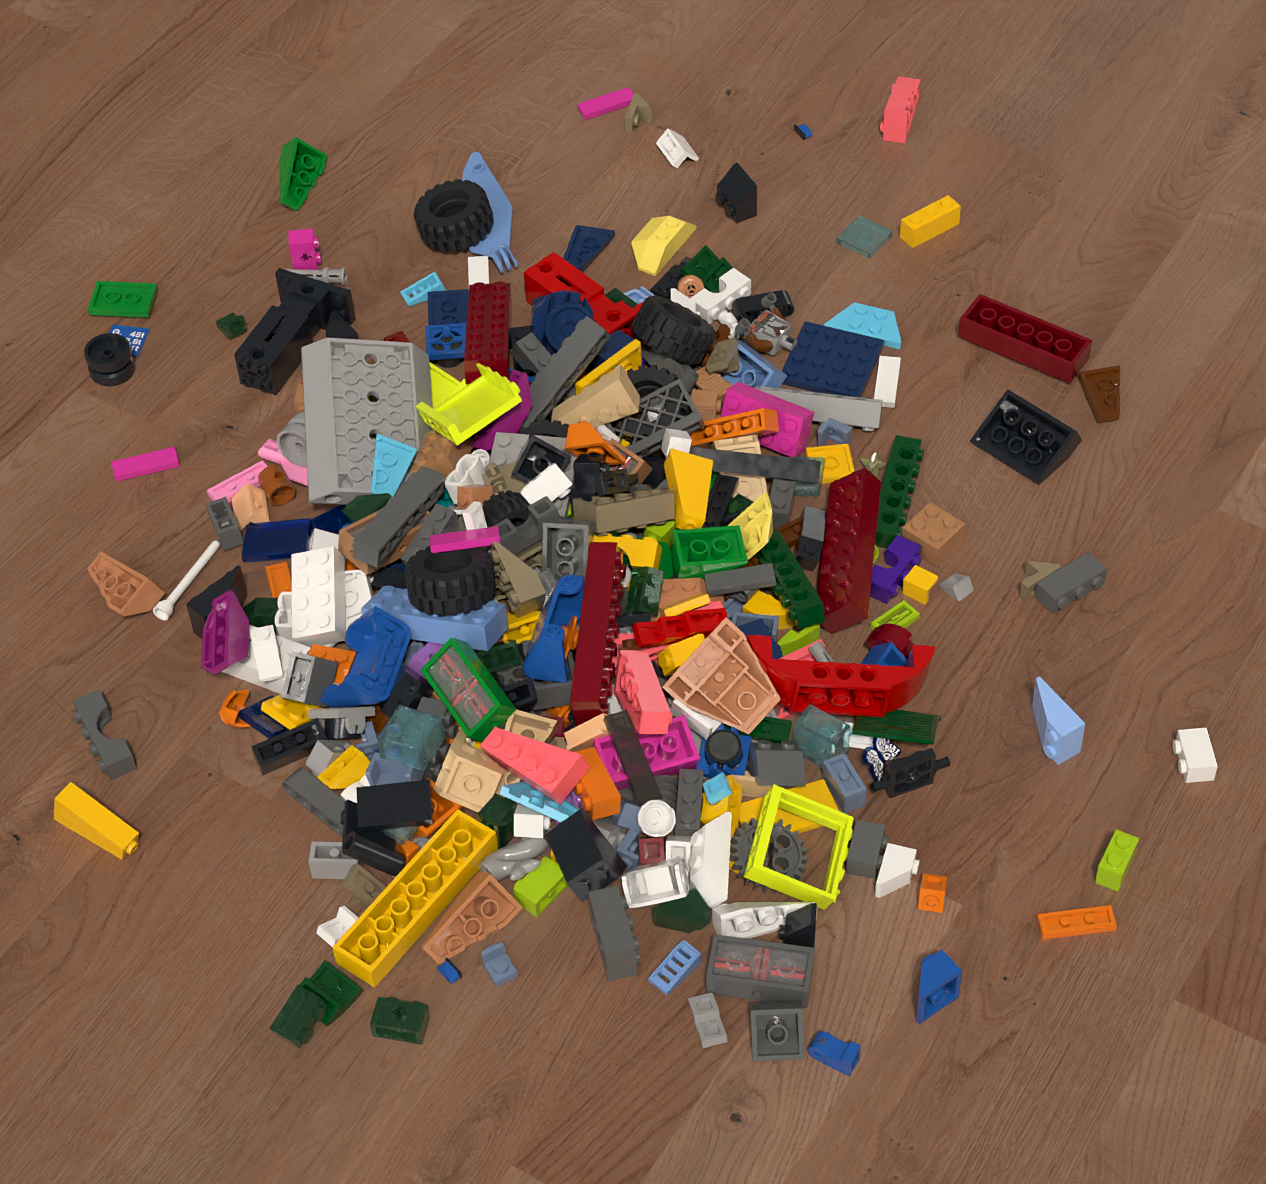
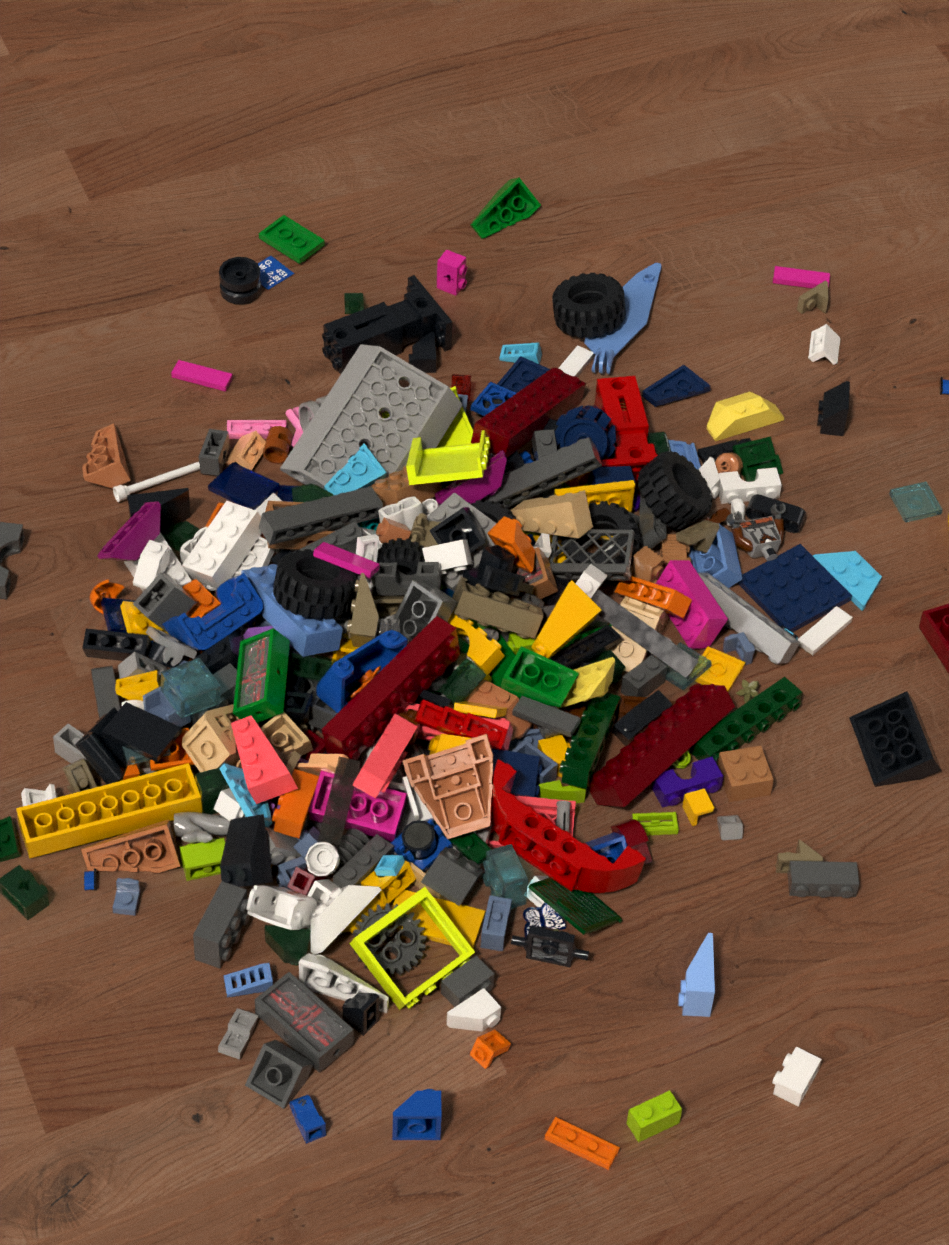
camera: 30 degrees right, 0 degrees up
light grey pin [286,267,348,286] -> none

